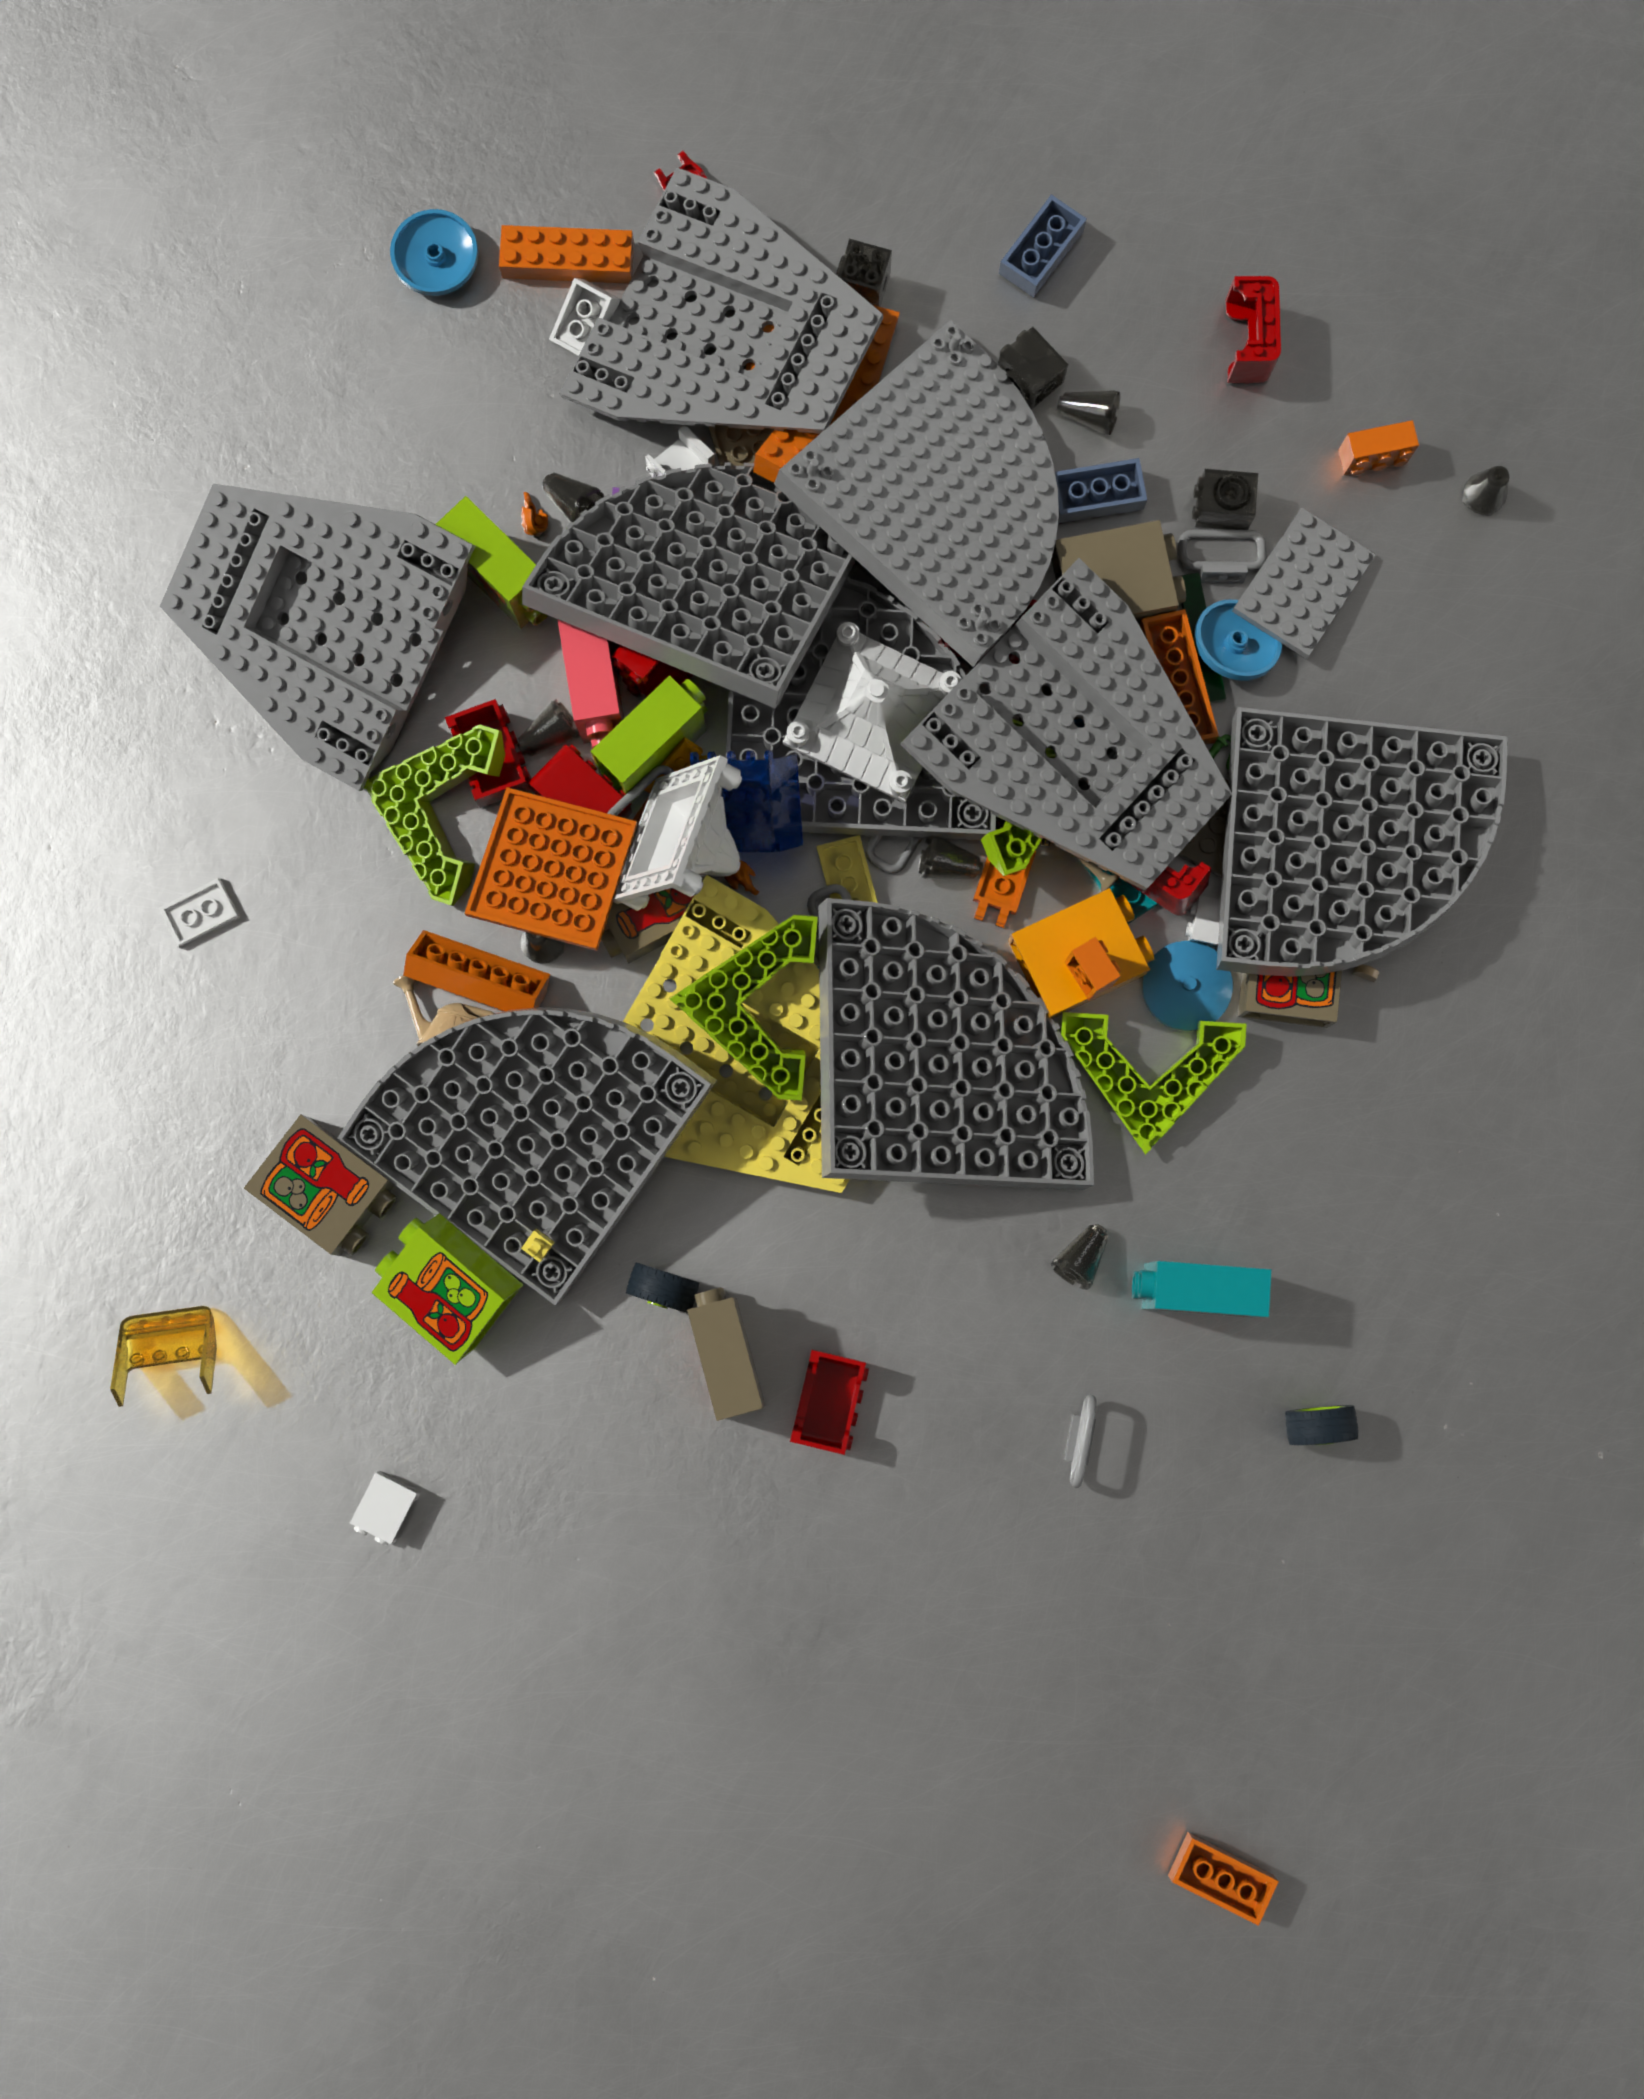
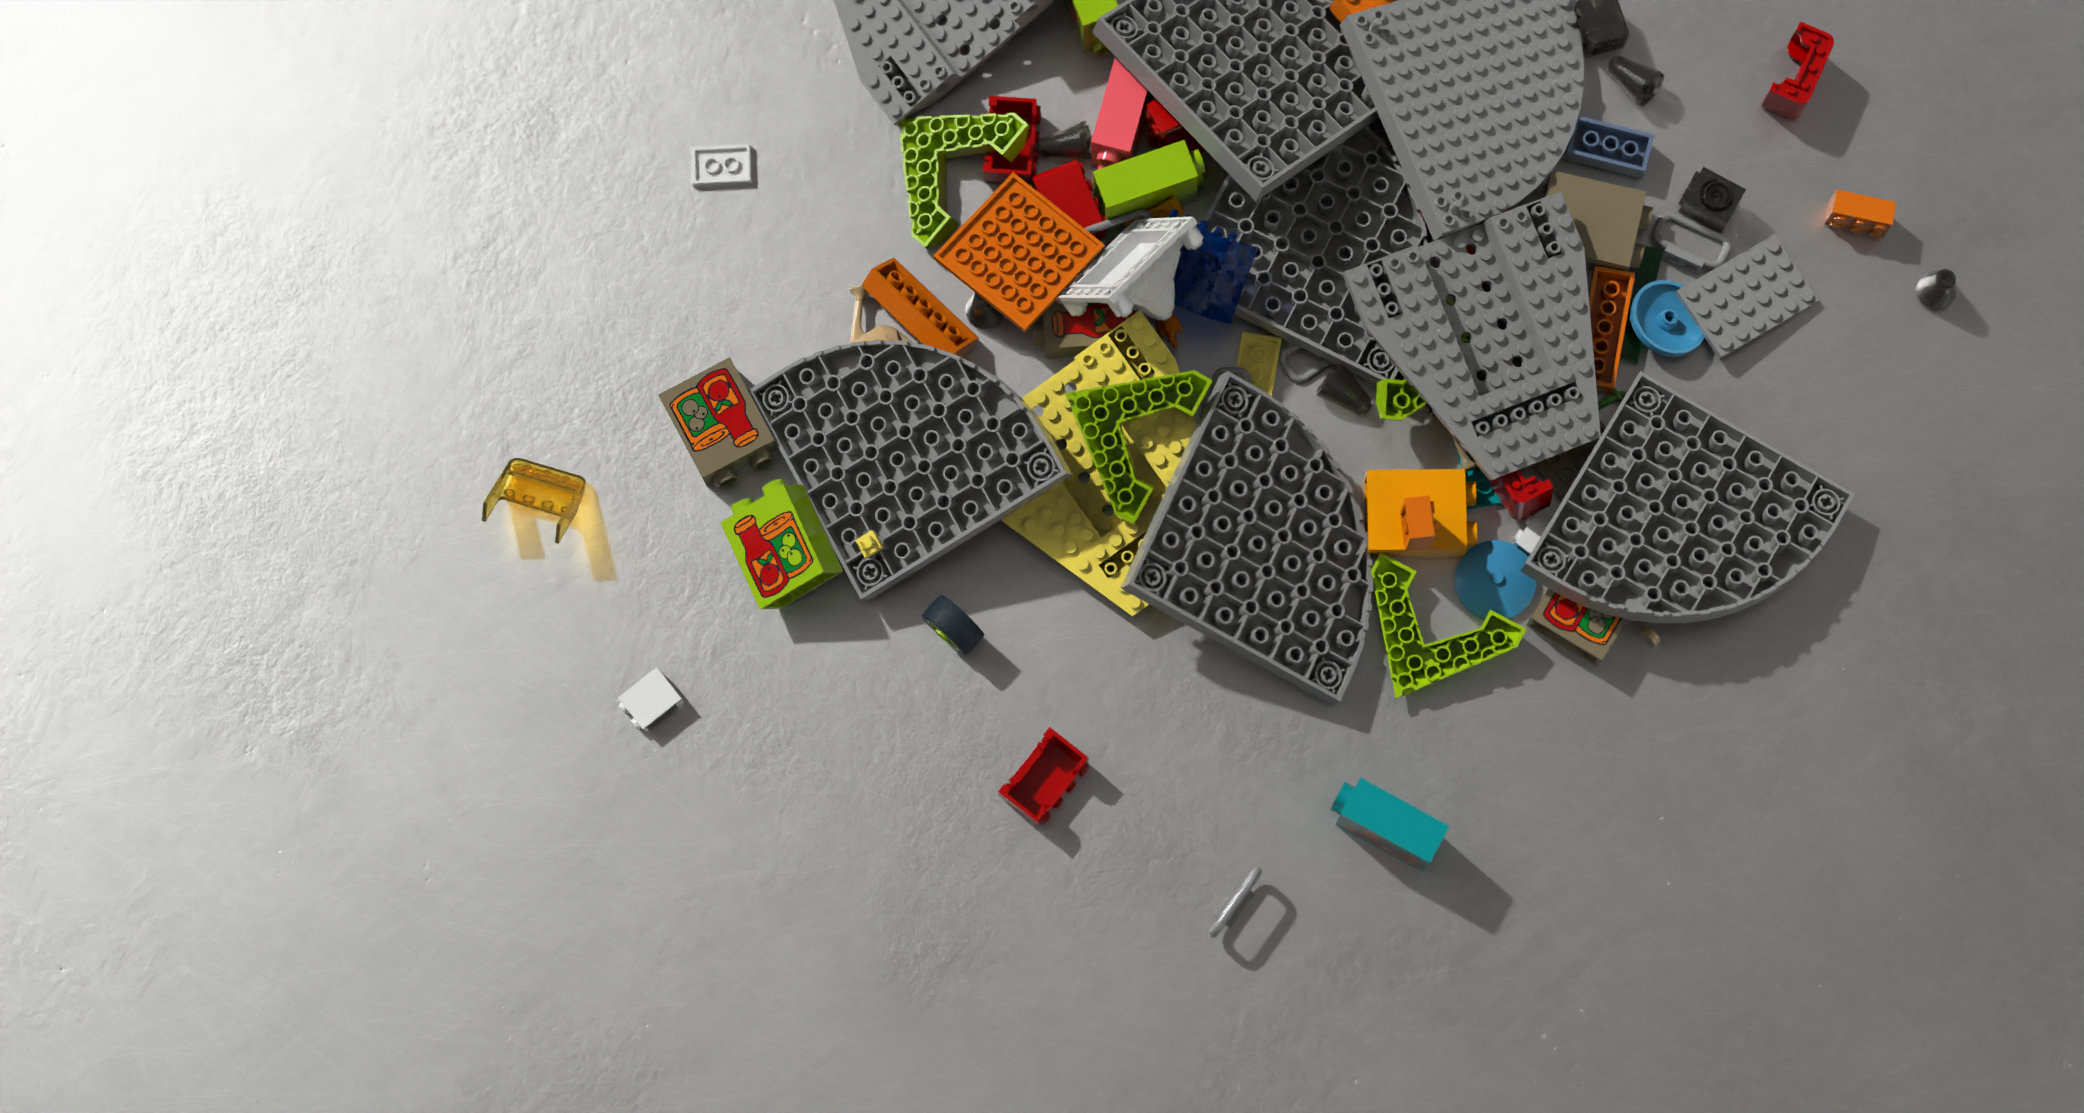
camera: 30 degrees right, 5 degrees down
dark tan brick [687,1287,765,1421] -> none
white piece [783,622,962,803] -> none
orange tile [973,851,1036,928] -> none
clear smoke cone [1051,1224,1109,1290] -> none
black wheel [1285,1405,1358,1445] -> none

